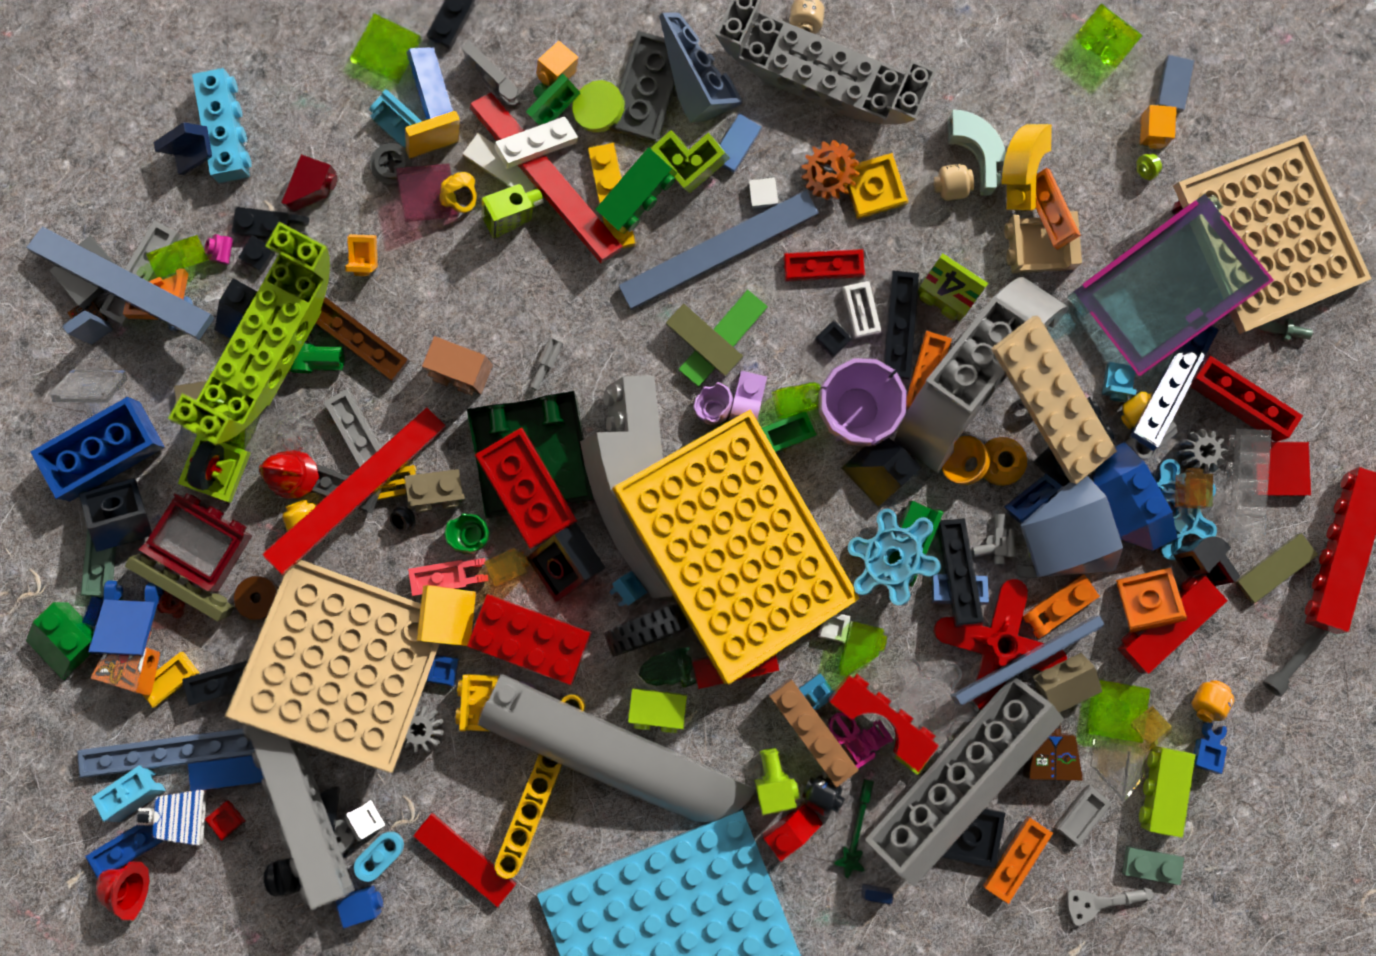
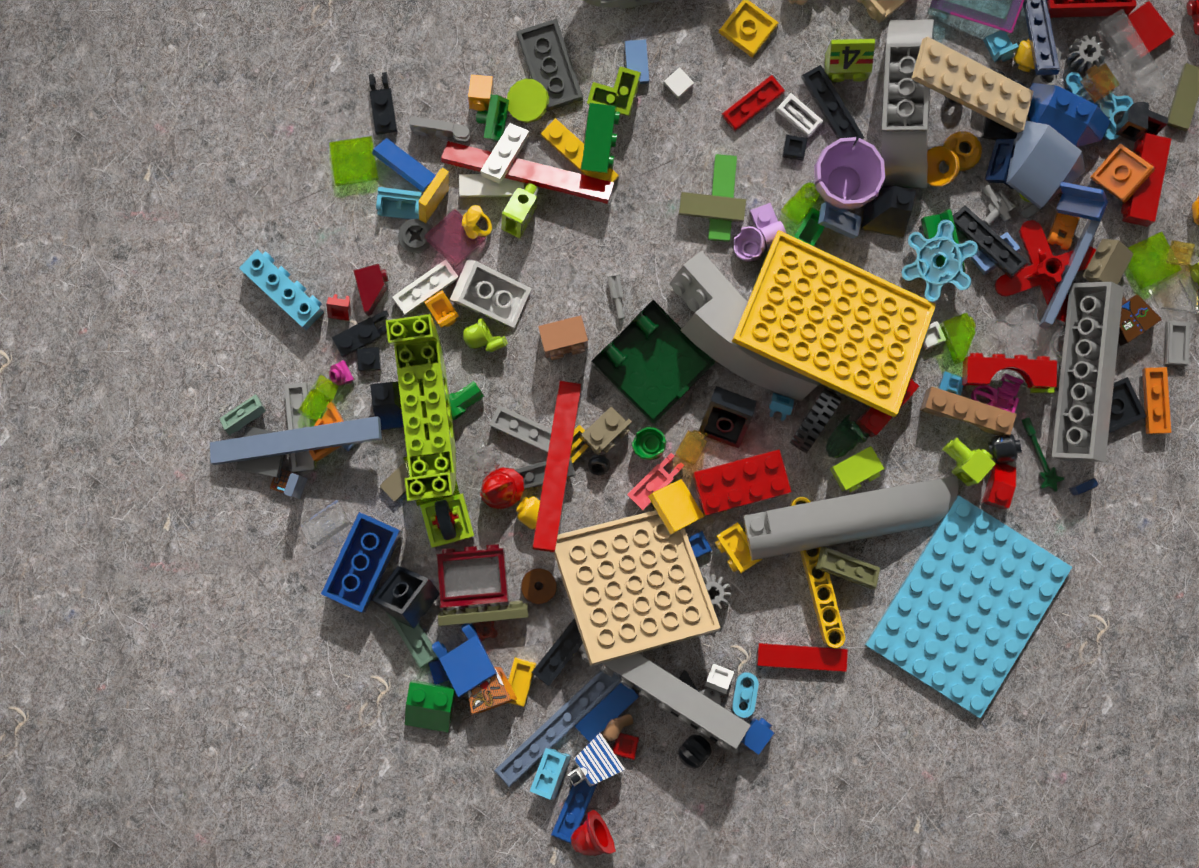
camera: 35 degrees left, 0 degrees up
dark blue panel [154,122,212,175] -> none
reddish brown plate [316,297,410,382] -> none
red tile [475,427,578,549] -> none
sand blue tile [619,190,819,310] -> none
sand blue wedge [659,13,743,123] -> none
orange gear [802,140,860,200] -> none
orange plate [906,331,952,409] -> none
none -> sand green plate [219,394,266,436]
none -> red tile [326,294,351,321]
none -> white plate [393,259,459,315]
none -> white slope [450,260,531,328]
none -> lime piece [463,318,508,352]
none -> medium nougat arm [603,714,633,741]
none -> olive tile [816,547,880,589]
none -> medium blue plate [818,202,861,239]
none -> blue panel [1056,182,1108,222]

